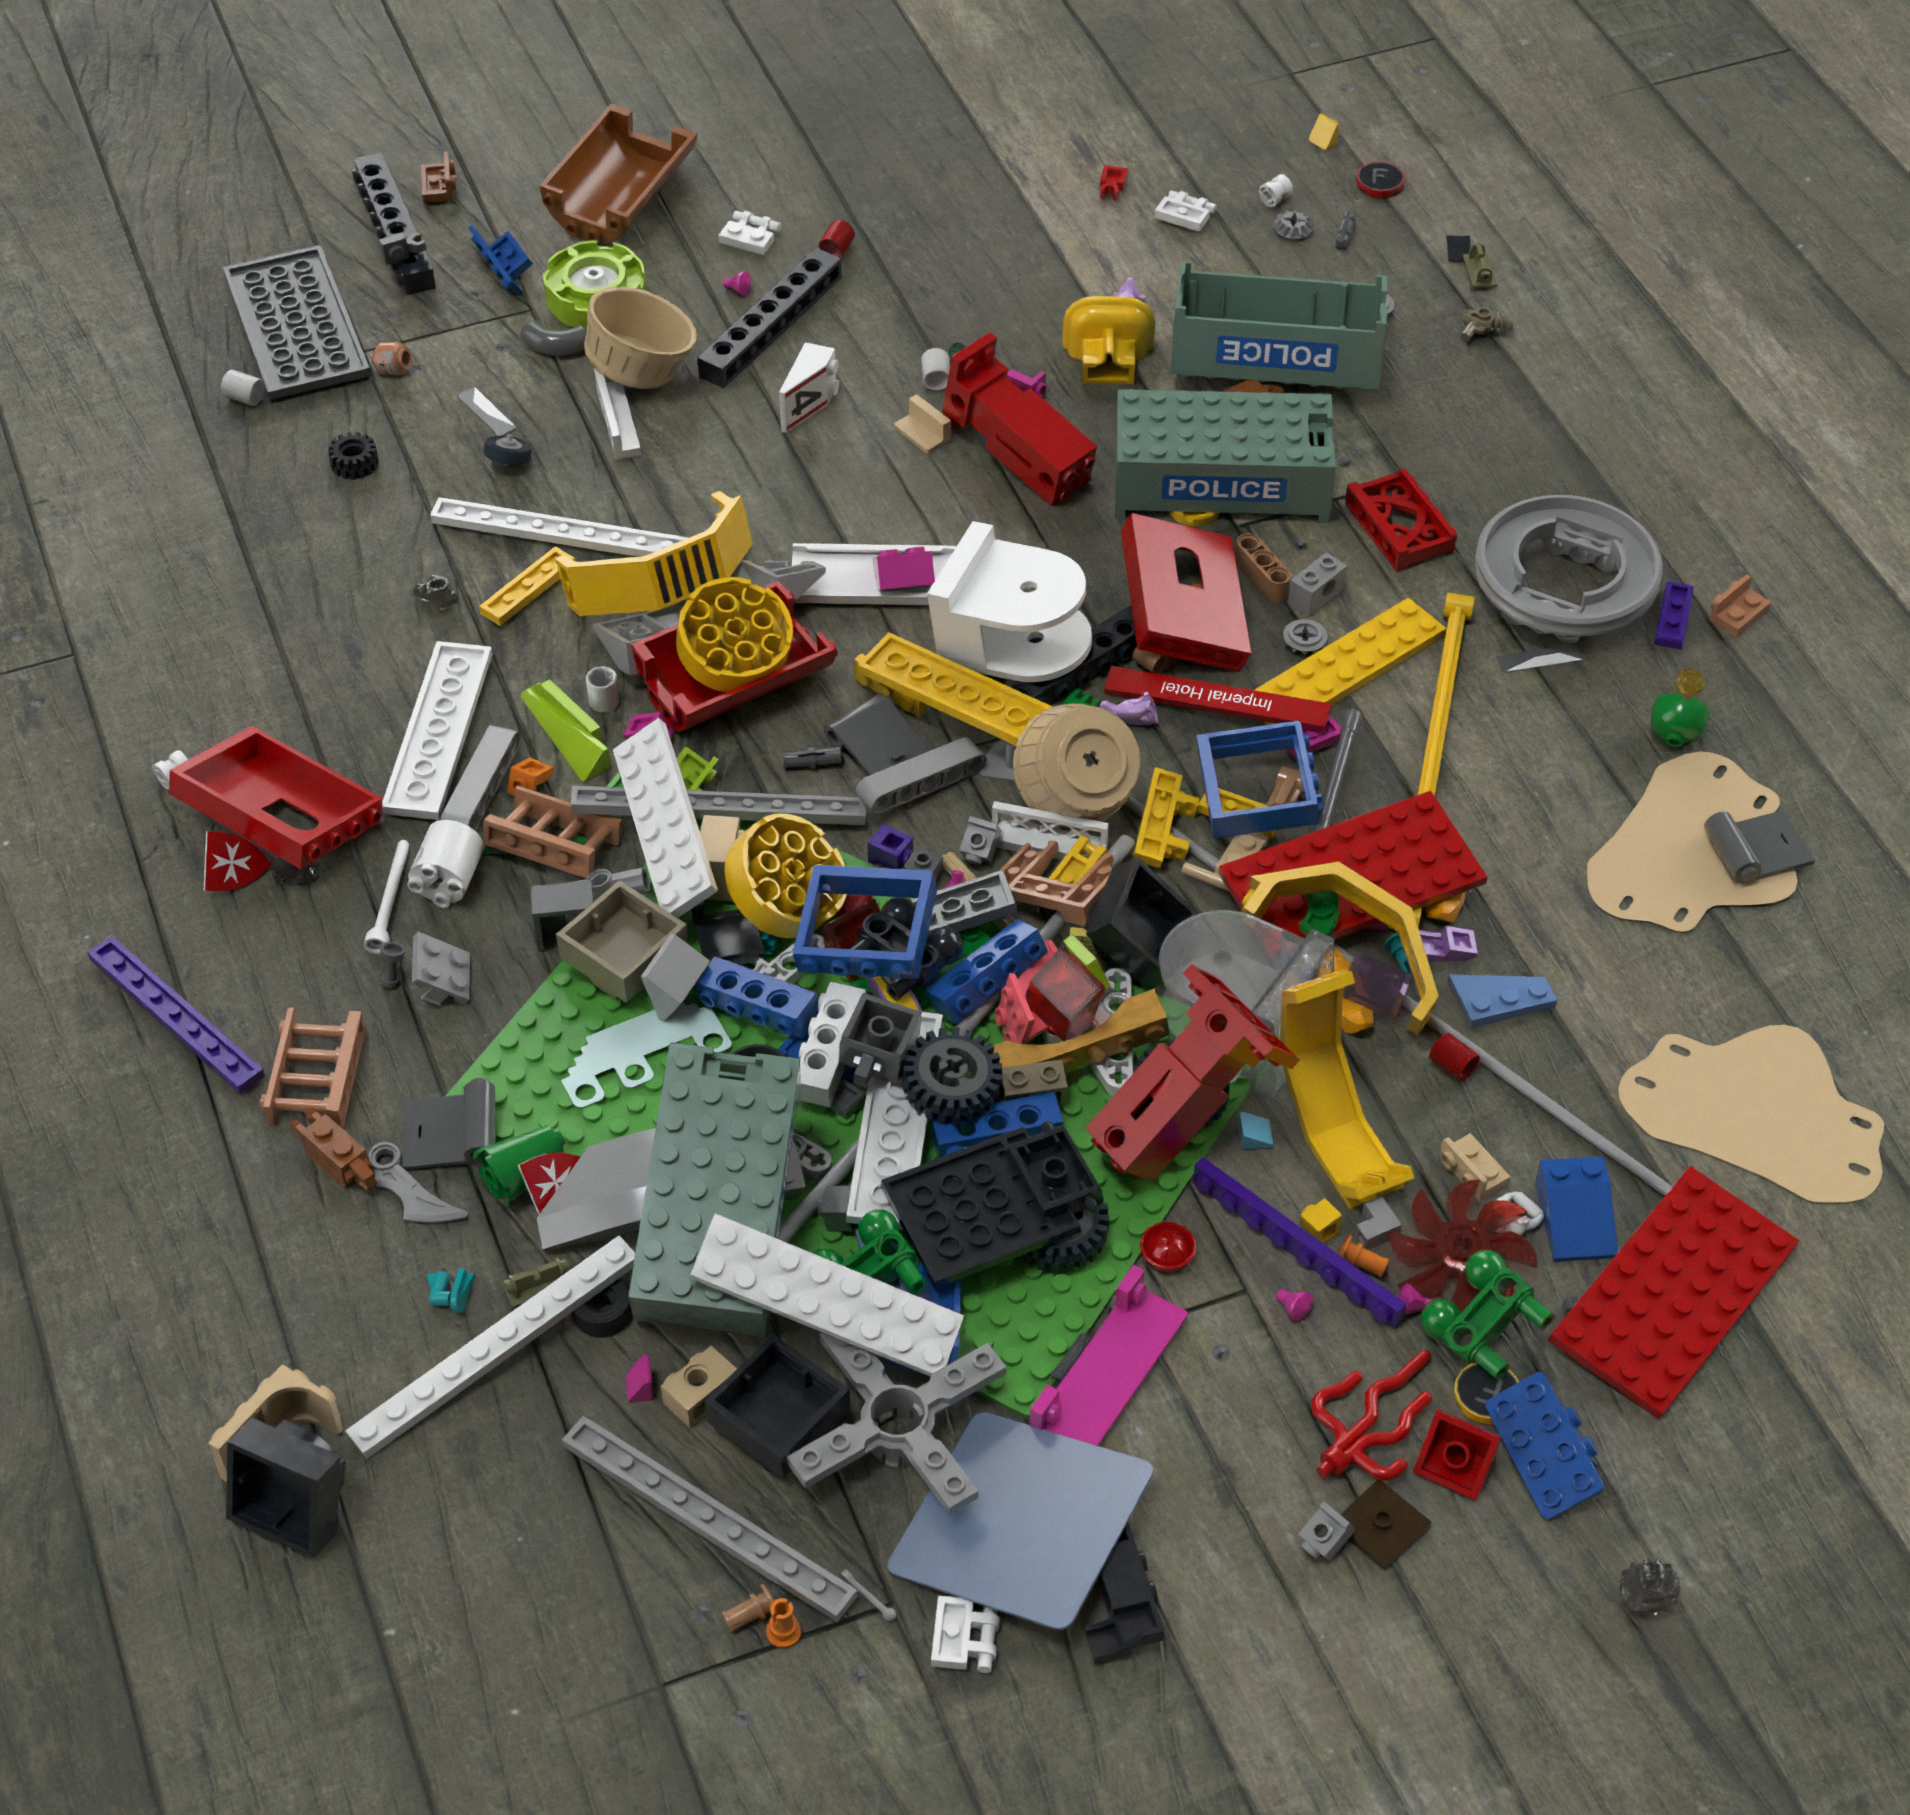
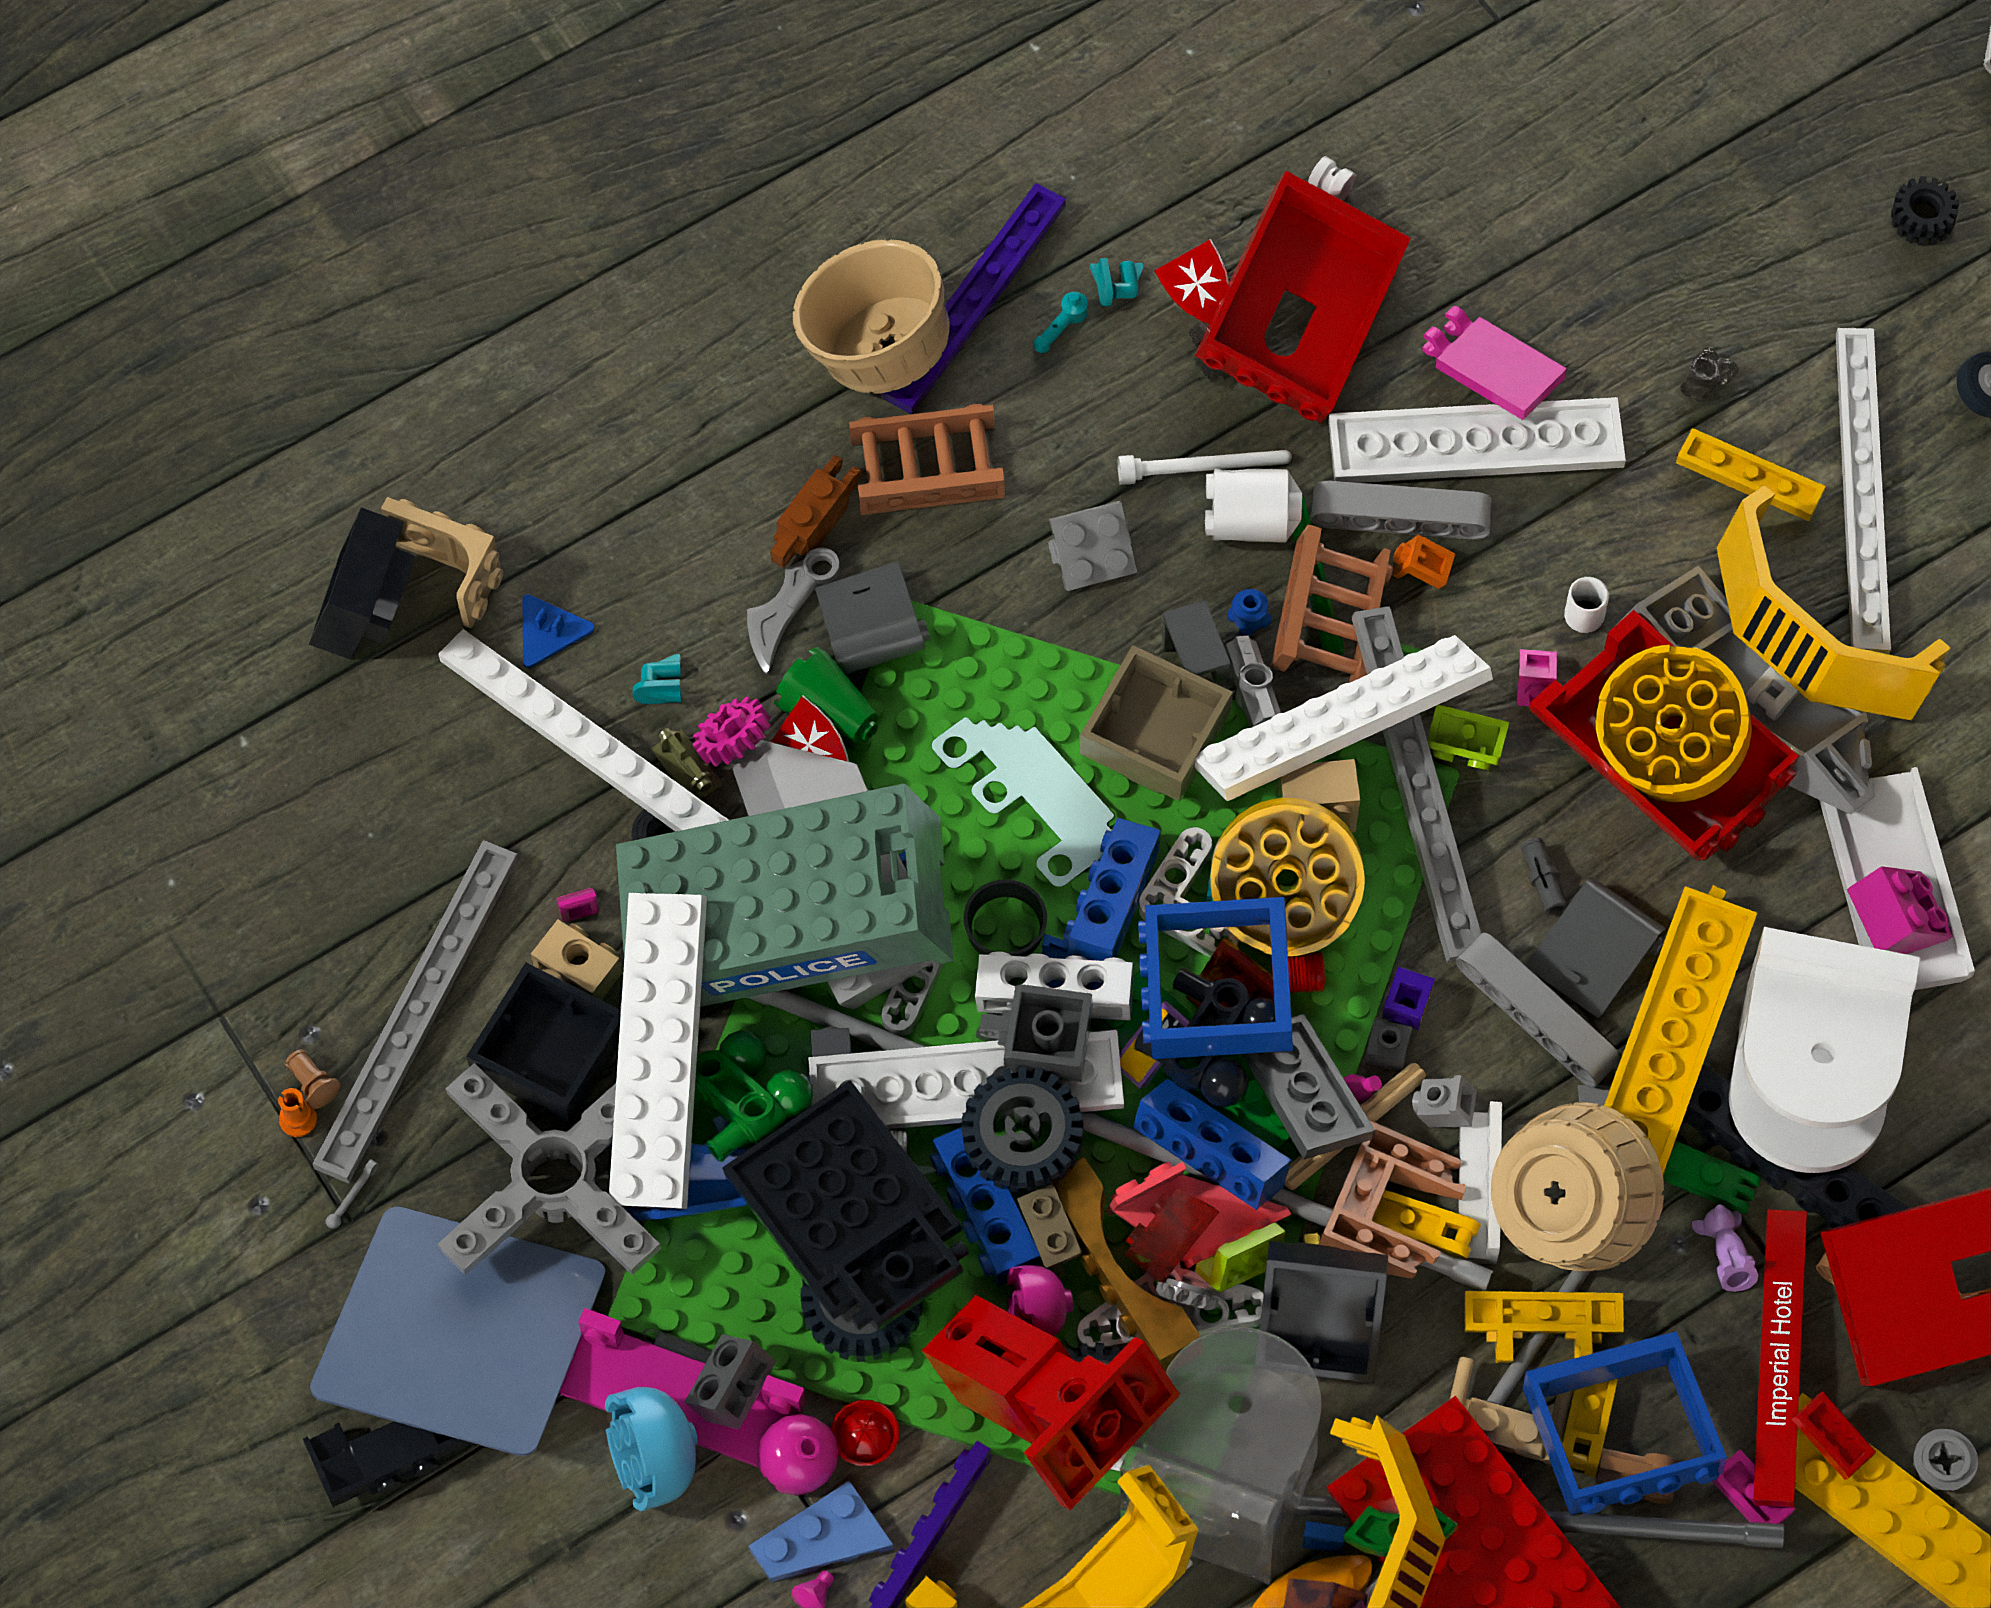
camera: 80 degrees right, 15 degrees up
dark grey piece [380,941,405,988] -> none
lime wedge [521,679,610,782] -> none
light grey slope [641,934,710,1021] -> none
black flag [691,902,764,963] -> none
white plate [931,1596,1000,1673] -> none
medium azure slope [1238,1112,1274,1150] -> none
none -> blue piece [522,594,595,669]
none -> medium azure cylinder [605,1387,698,1511]
none -> dark grey brick [685,1334,777,1429]
none -> dark pink gear [692,697,771,766]
none -> medium blue wing [749,1481,893,1582]
none -> dark pink cylinder [757,1414,839,1496]
none -> tan piece [793,240,950,394]
none -> dark pink cylinder [1007,1265,1073,1336]
none -> teal piece [1033,291,1088,354]
none -> teal piece [1089,258,1143,307]
none -> light grey gear [1156,1278,1219,1310]
none -> blue brick [1227,589,1271,638]
none -> dark pink tile [1422,306,1567,420]
none -> red plate [1792,1391,1876,1480]

